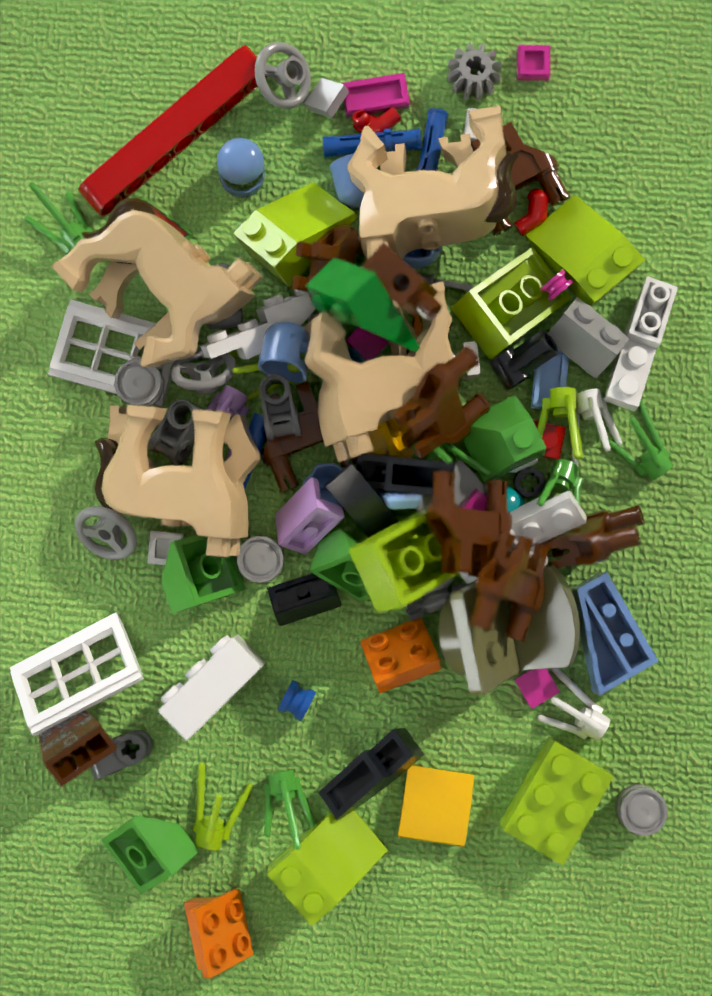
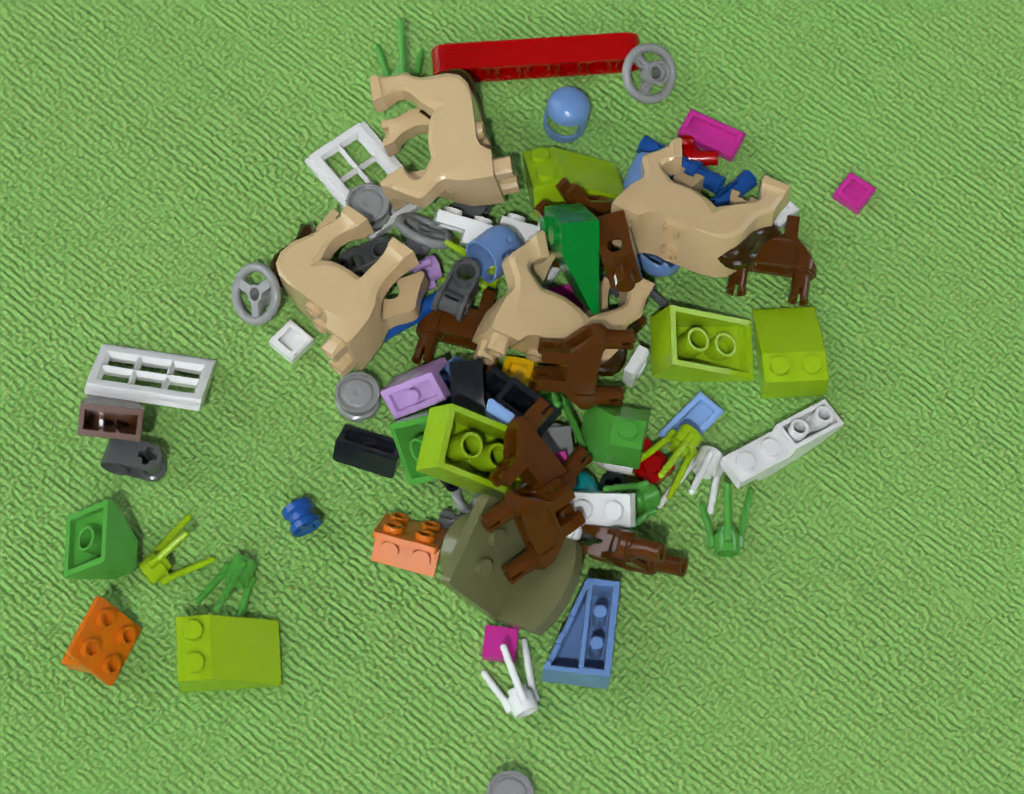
camera: 35 degrees right, 20 degrees down
white brick [158,634,266,741] -> none
bright green slope [162,535,246,614] -> none
light grey tile [304,78,349,118] -> none
black slope [318,728,425,820] -> none
yellow slope [398,765,474,847] -> none
light grey gear [447,42,502,102] -> none
black piece [489,330,559,391] -> none
lime brick [499,737,614,866] -> none
red arm [513,189,550,237] -> none
dark pink bush [540,270,573,301] -> none
light grey brick [548,297,629,379] -> none

